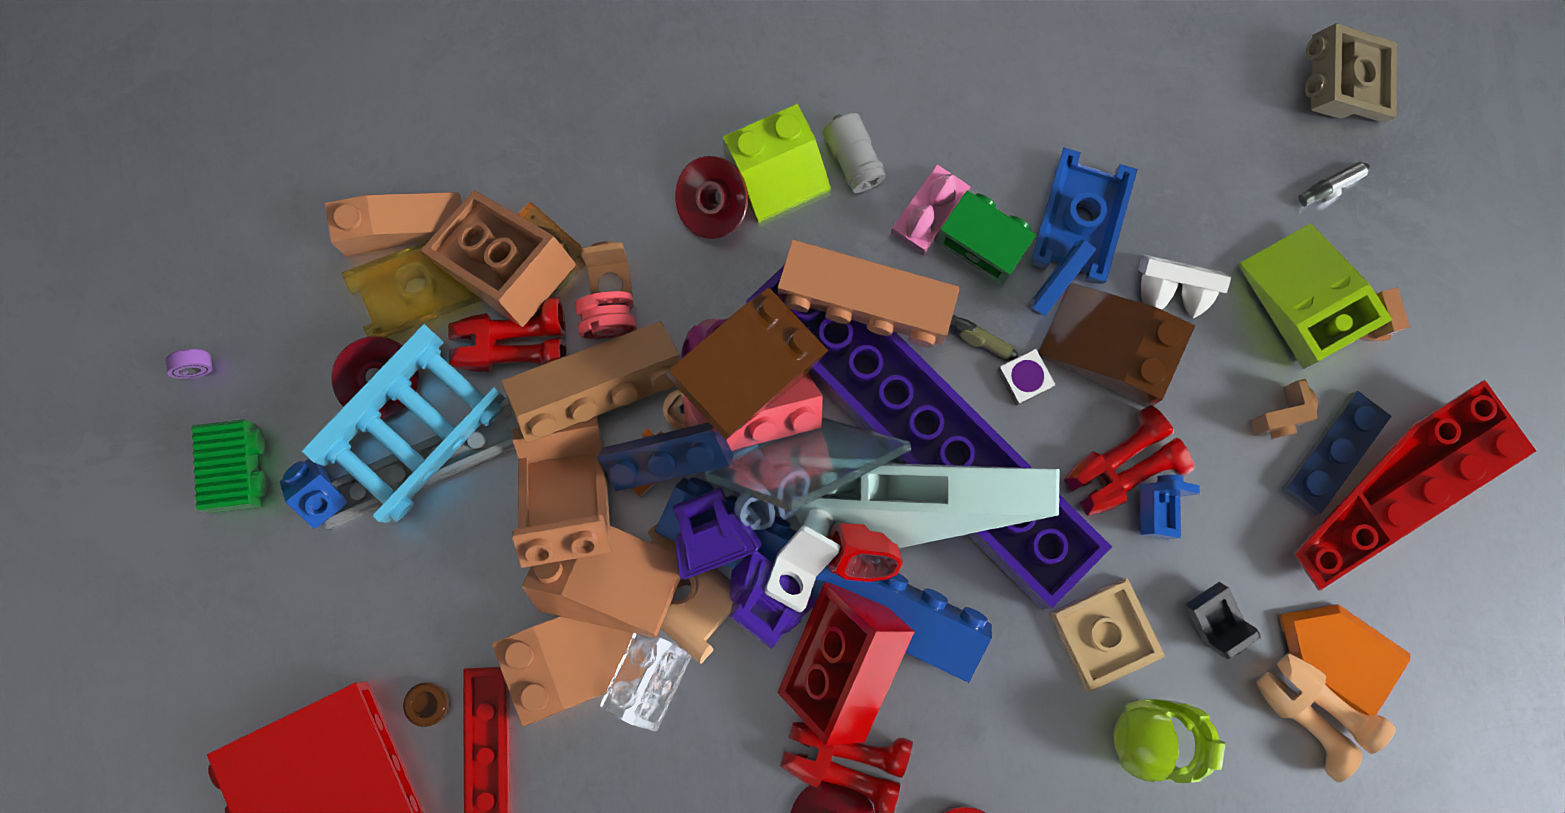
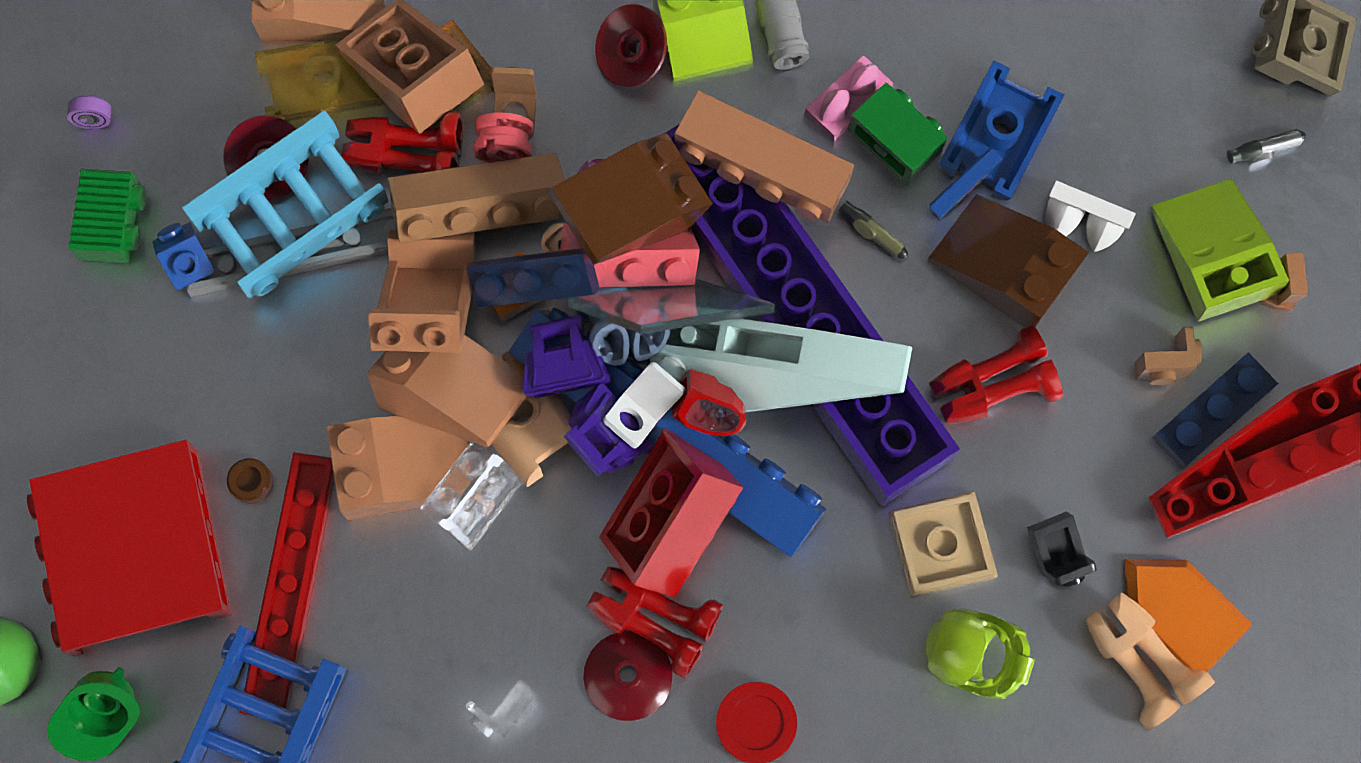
camera: 15 degrees right, 5 degrees down
tile [997,349,1056,406] -> none
blue bracket [1139,474,1200,540] -> none

